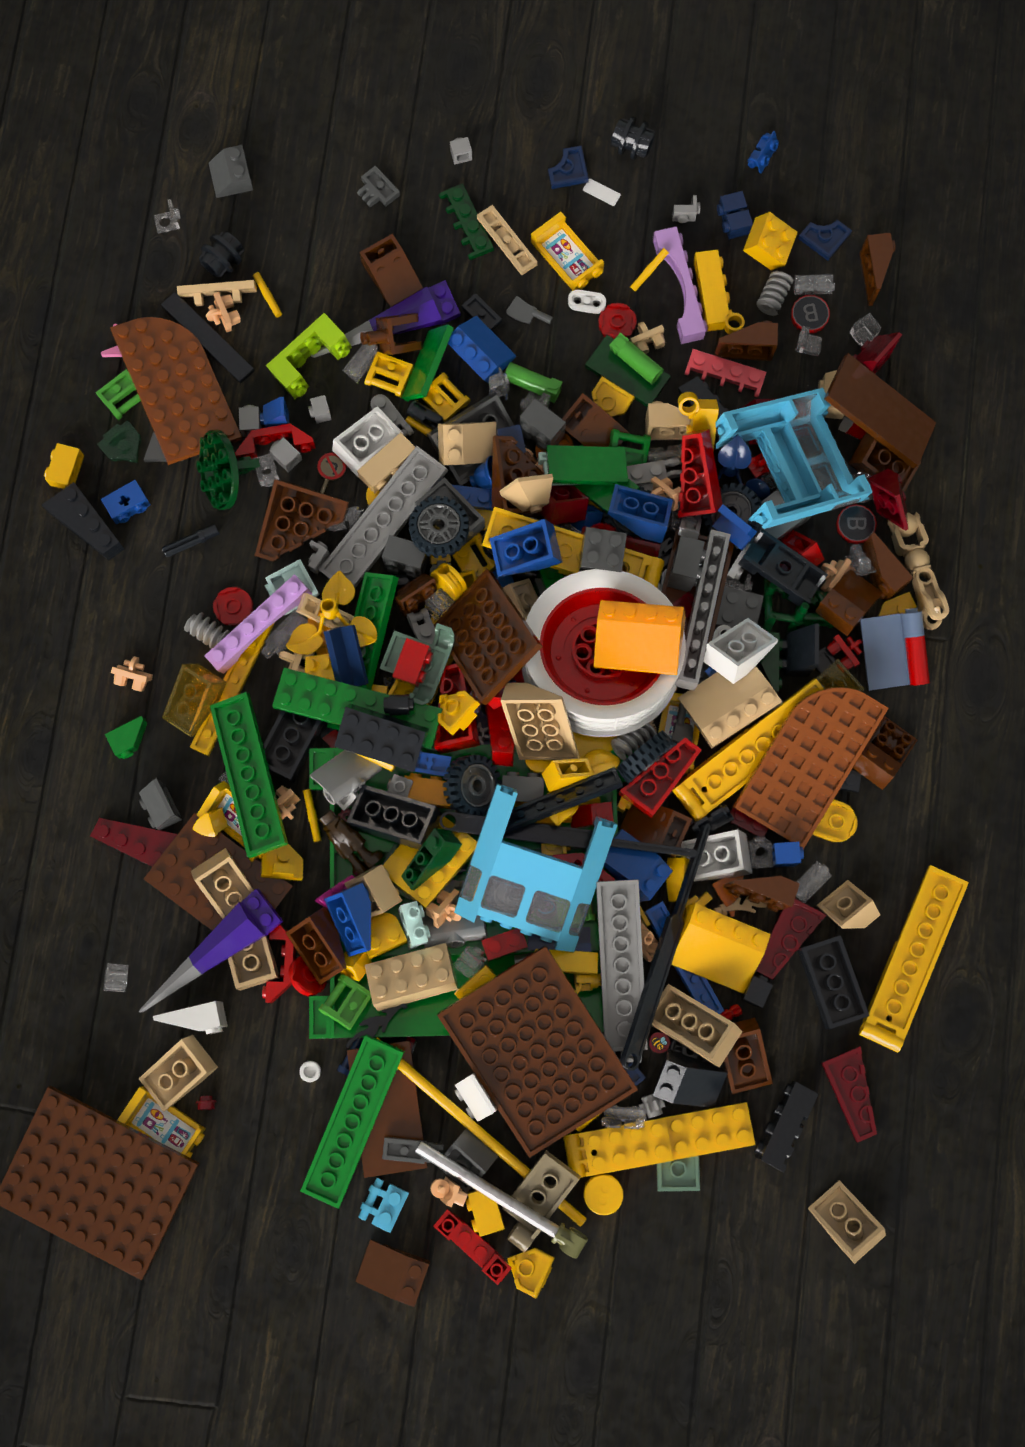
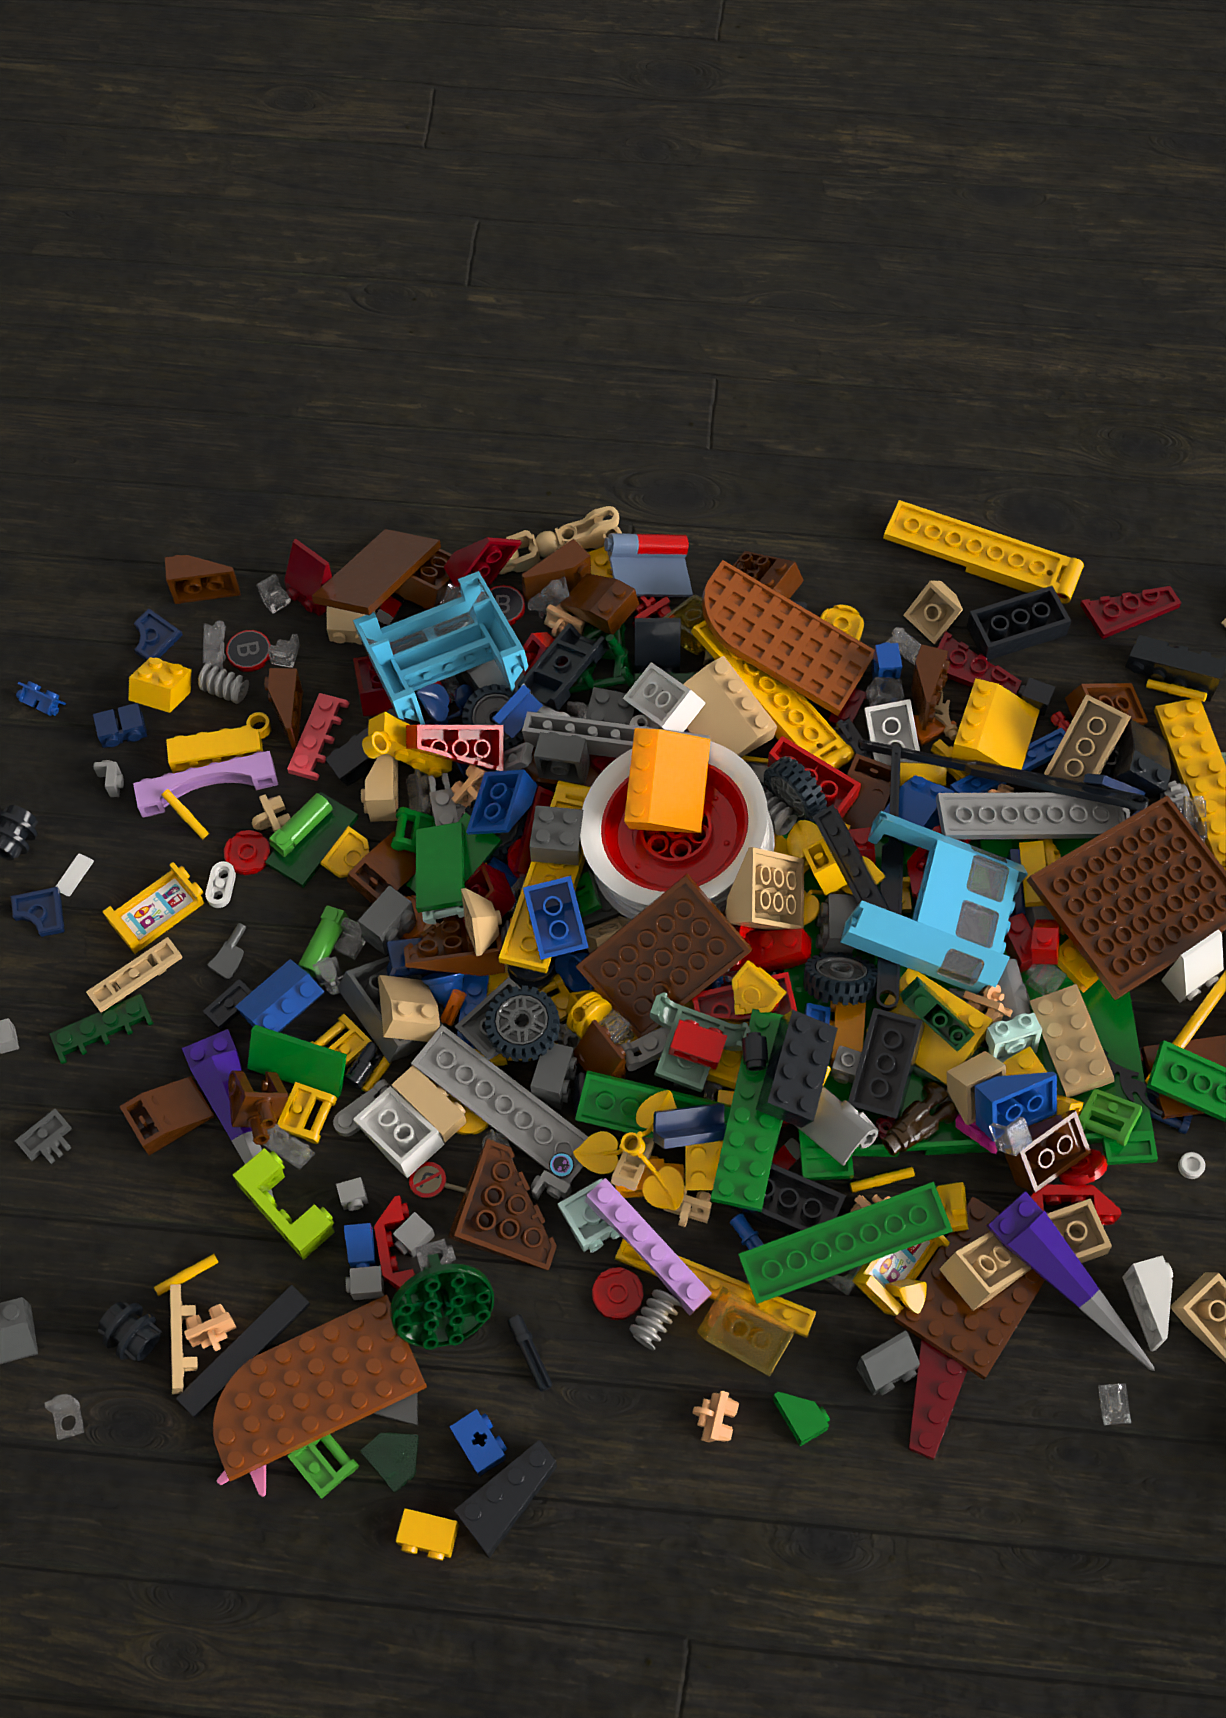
camera: 90 degrees left, 15 degrees down
clear hinge [261,610,308,659] -> none
none -> orange piece [440,989,467,1026]
none -> tile [549,1152,574,1179]
none -> blue axle [730,1213,764,1250]
none -> clear panel [989,1116,1033,1156]
none -> red slope [1031,919,1061,965]
none -> dark blue tile [1083,773,1145,796]
none -> yellow piece [1146,679,1207,702]

